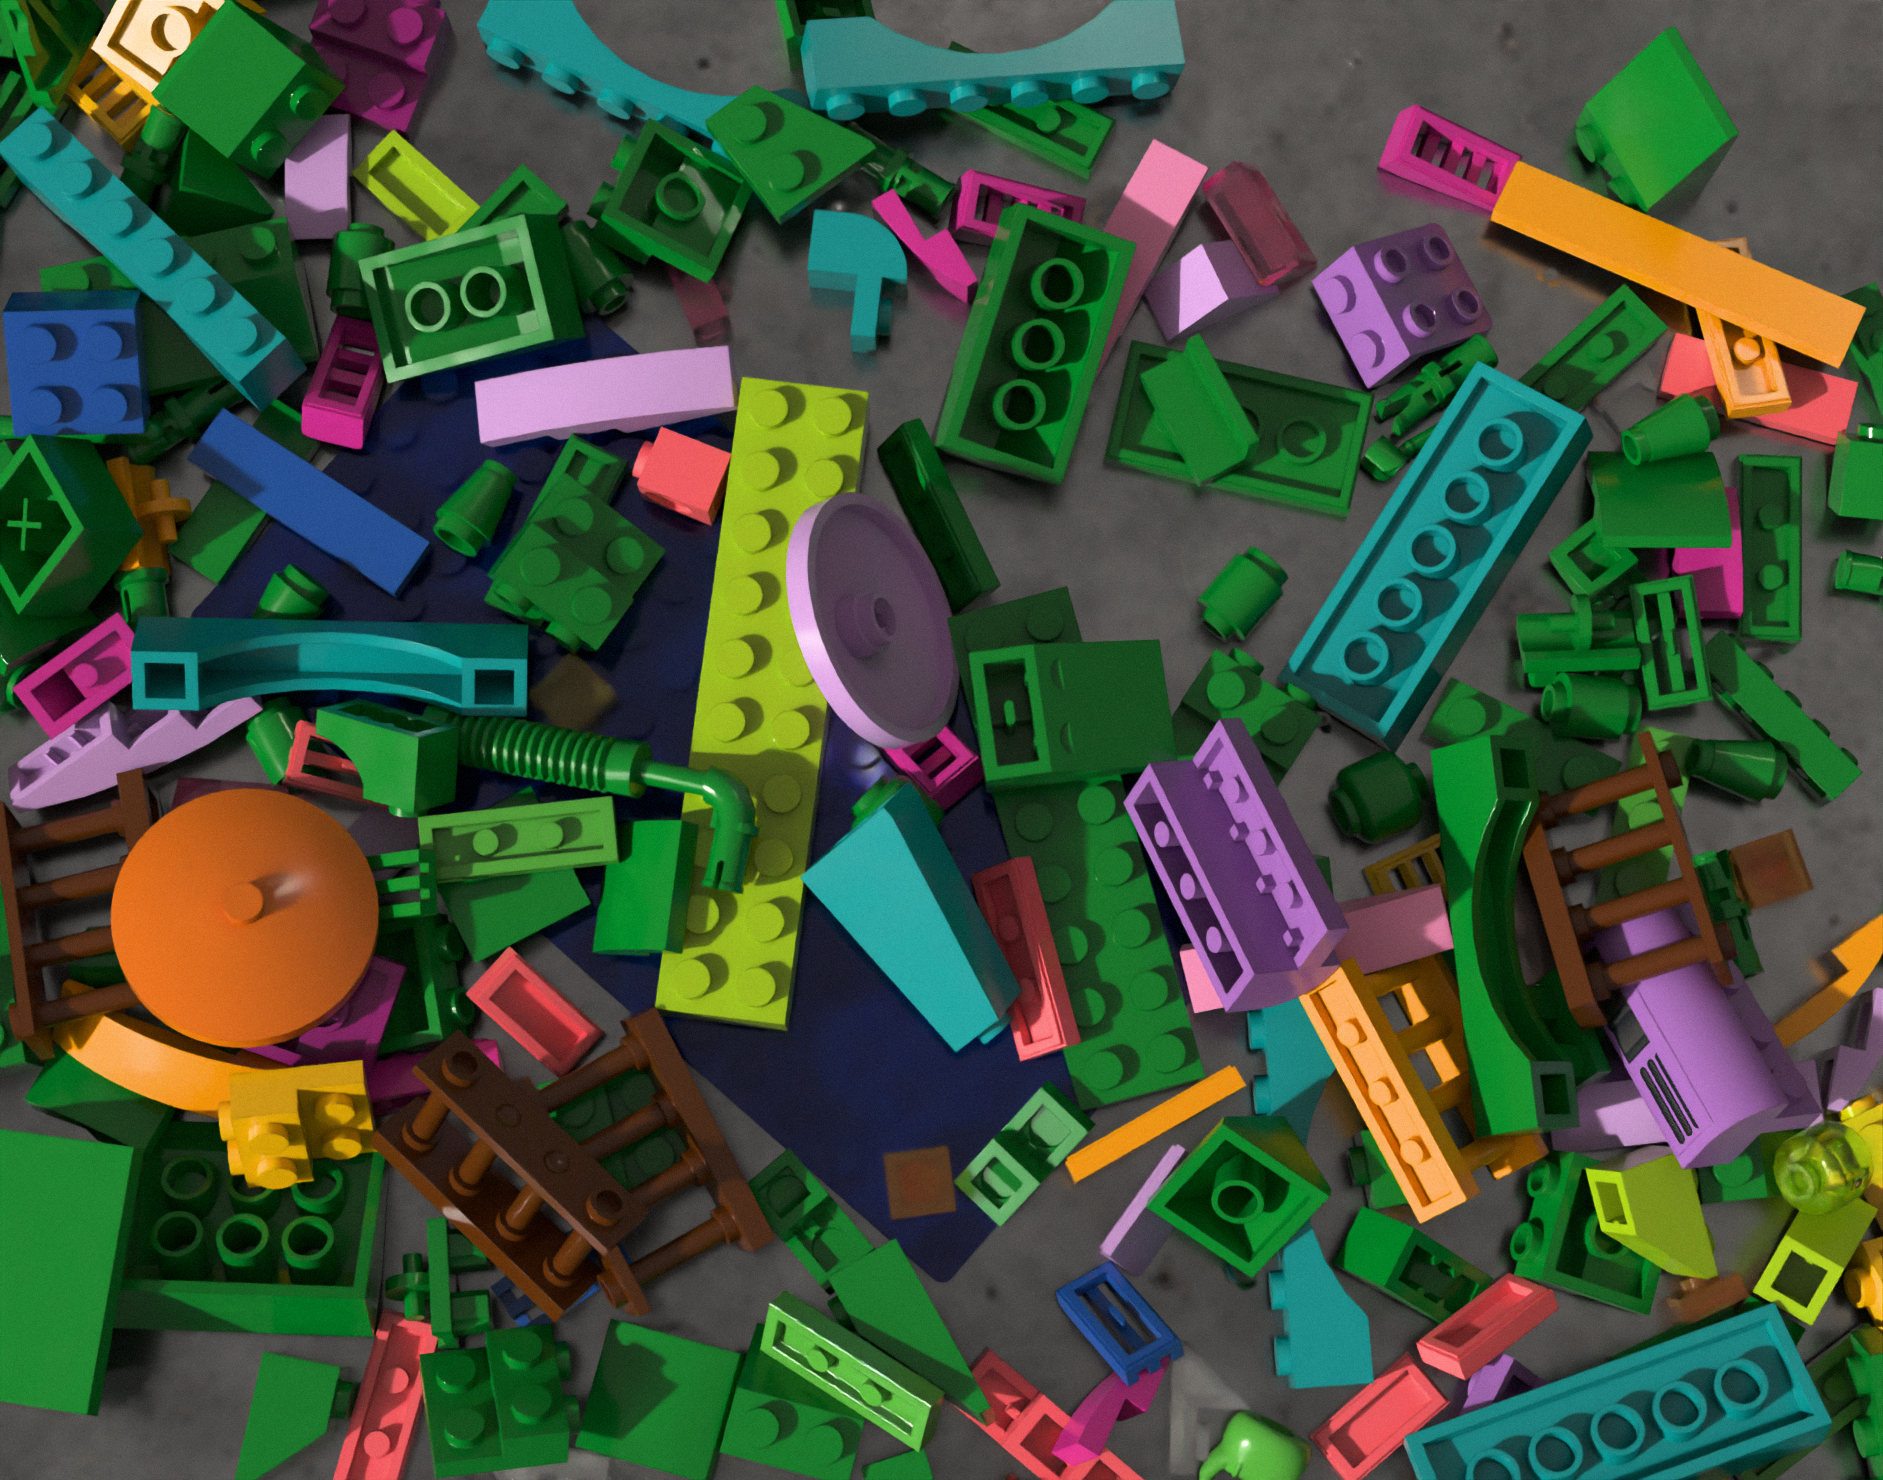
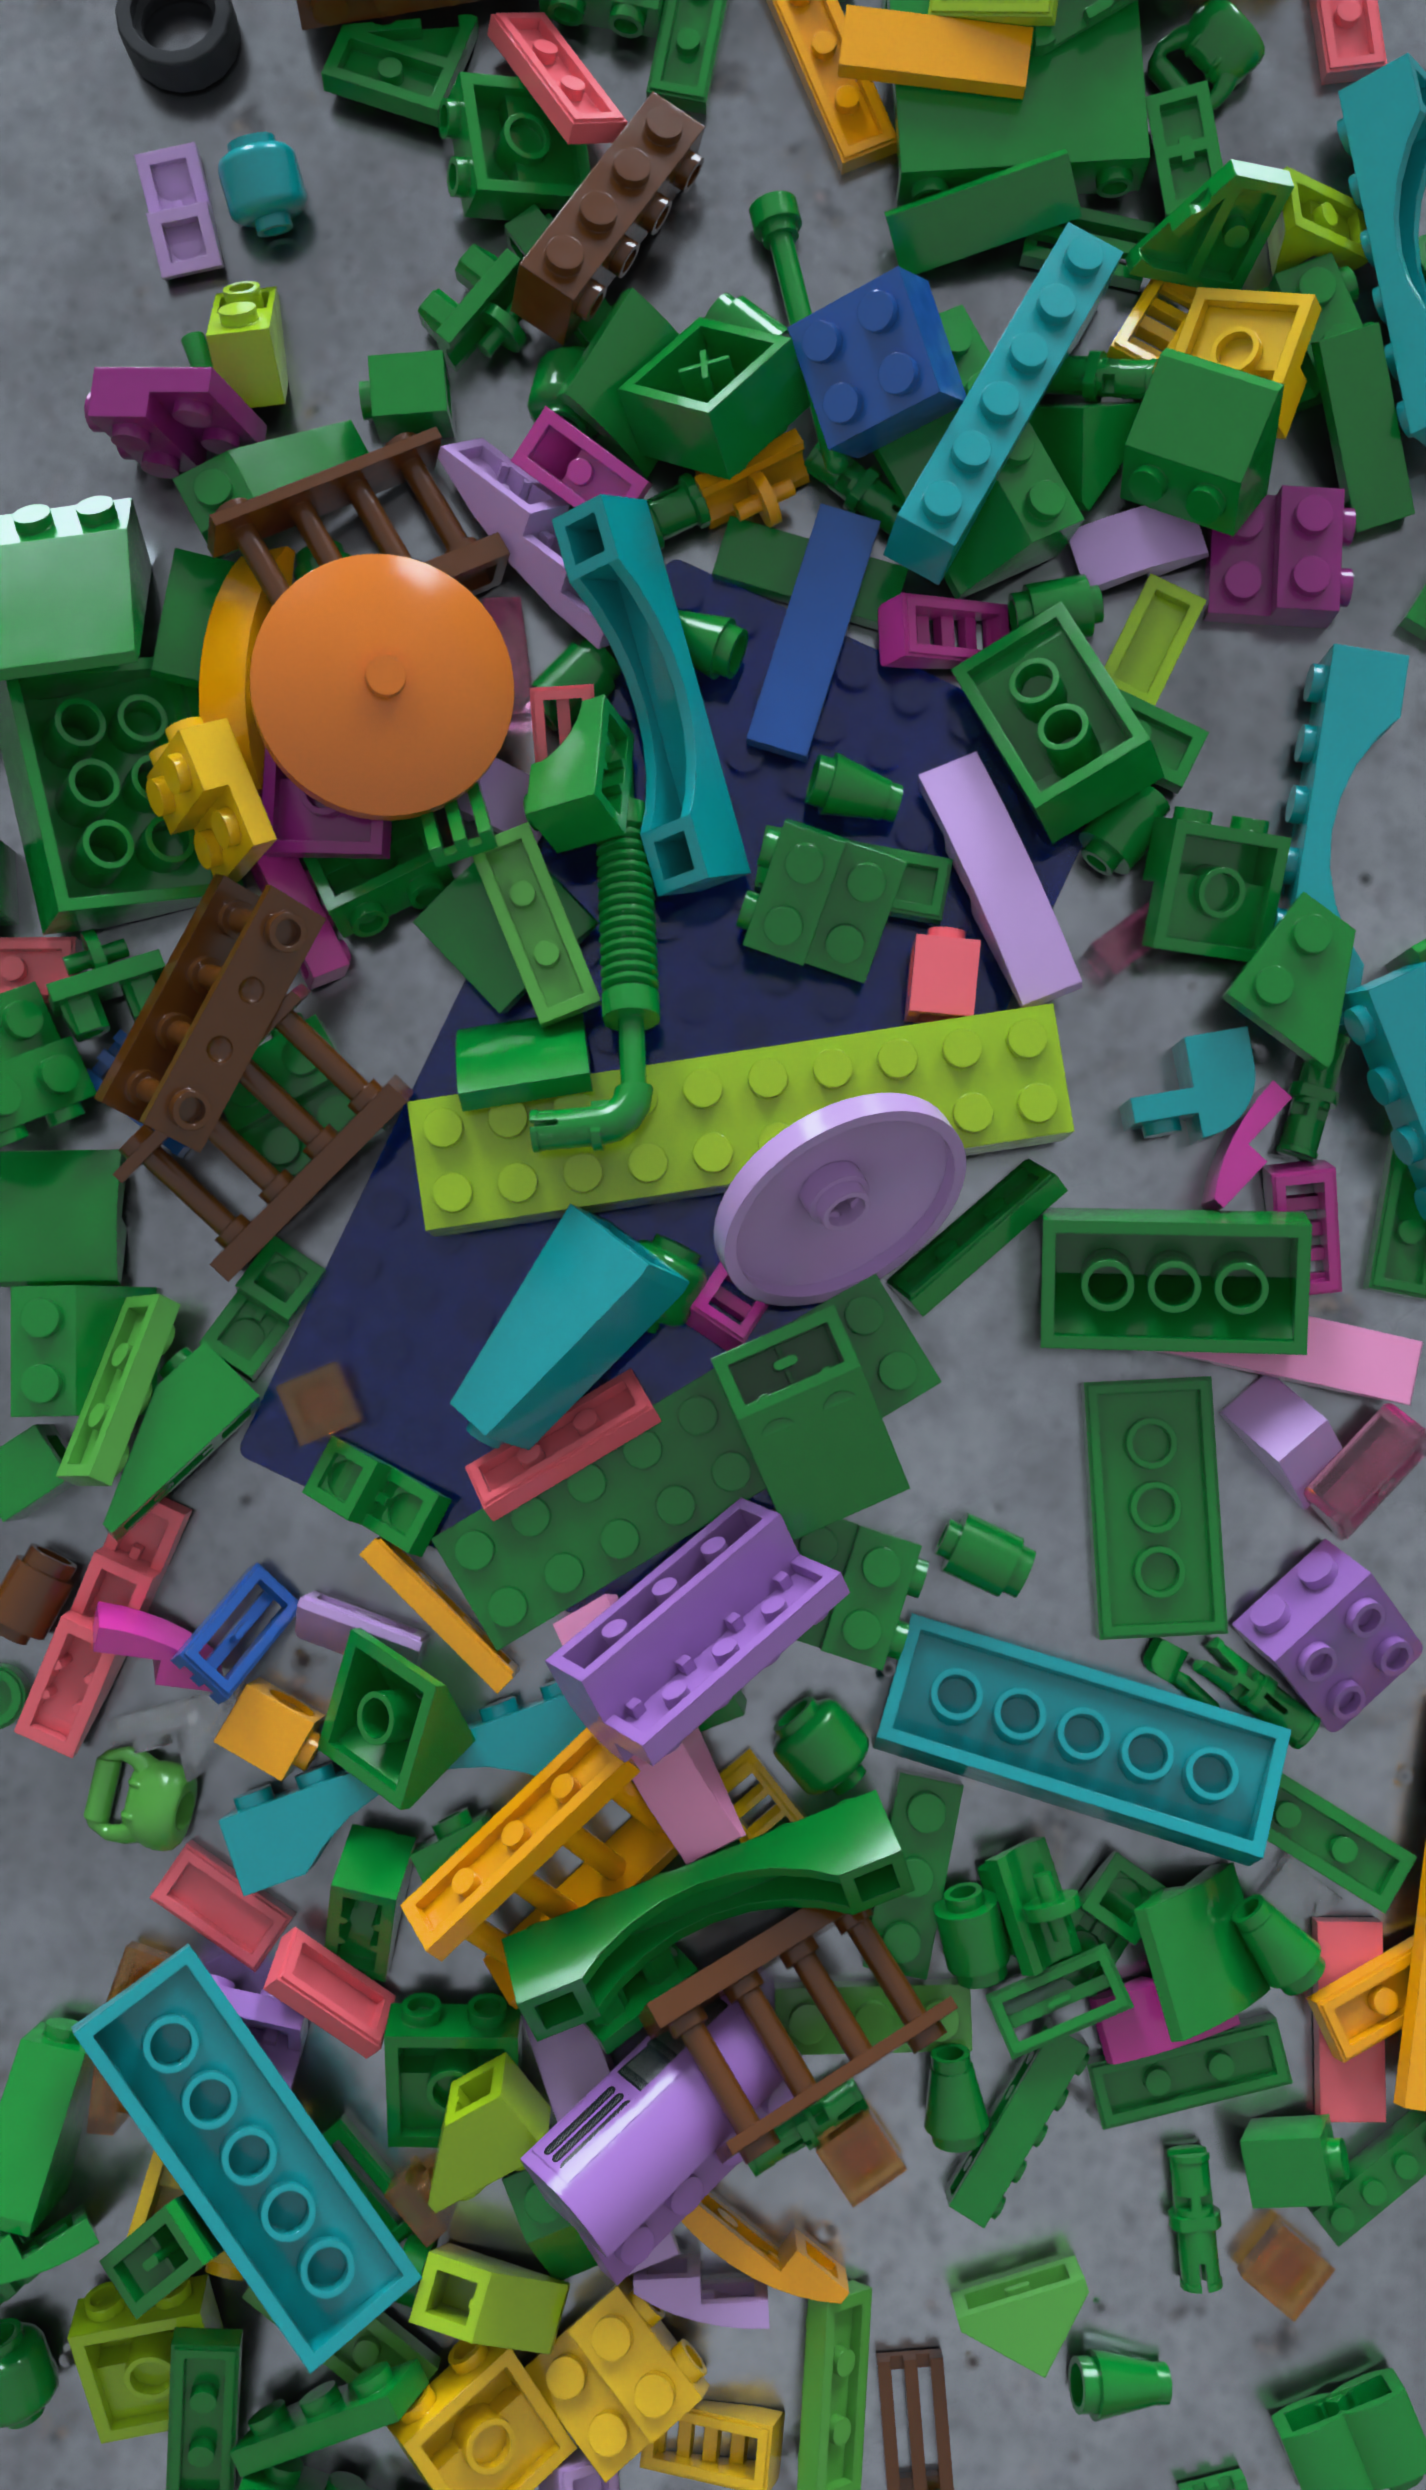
camera: 75 degrees right, 5 degrees up
coral tile [466,946,605,1079] -> none
clear yellow tile [527,652,619,732] -> none
green panel [1139,333,1260,488] -> none
clear neon green head [1773,1121,1874,1216] -> none
none -> light orange brick [214,1677,325,1781]

